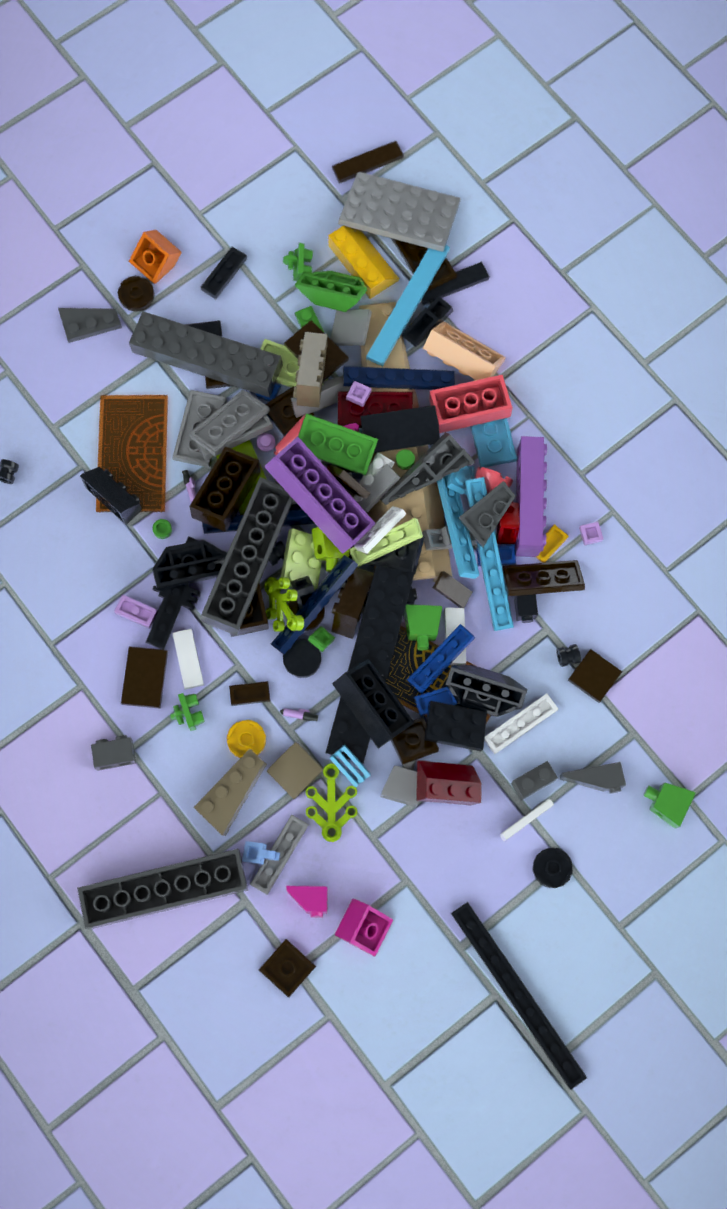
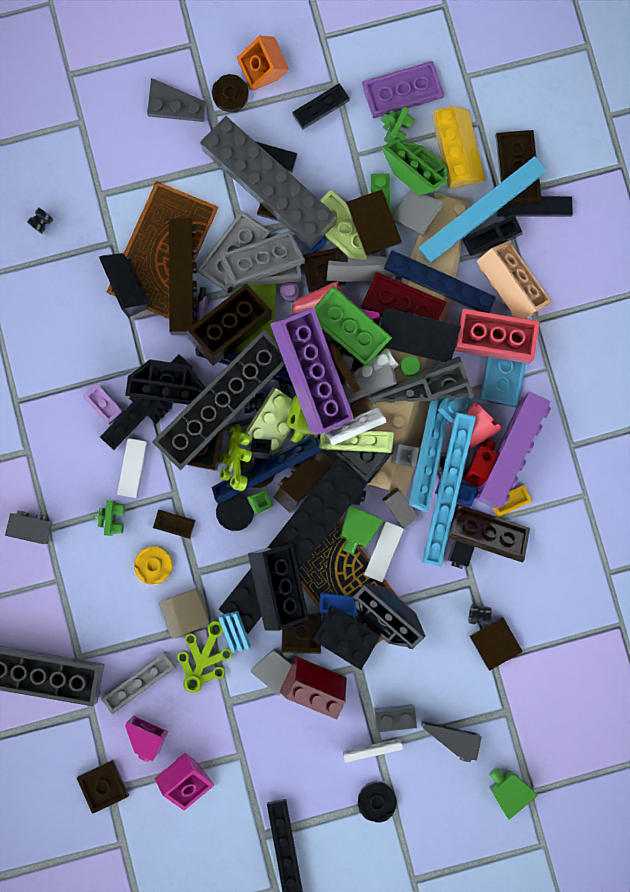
camera: 25 degrees right, 10 degrees up
dark brown tile [121,647,168,709] -> none
bright green tile [152,519,172,539] -> none
dark tan wedge [194,749,267,836] -> none
light blue plate [242,841,280,865] -> none
piece [280,708,319,721] -> none
dark tan wedge [293,332,327,408] -> none
dark brown tile [332,141,404,183] -> none
light grey plate [339,172,461,252] -> none
lavender plate [346,381,371,407] -> none
blue tile [407,624,475,694] -> none
dark grey wing [458,481,516,548] -> none
white plate [484,694,558,755] -> none
lavender plate [579,522,603,546] -> none
none -> dark brown brick [169,218,197,335]
none -> medium lavender tile [362,61,444,119]

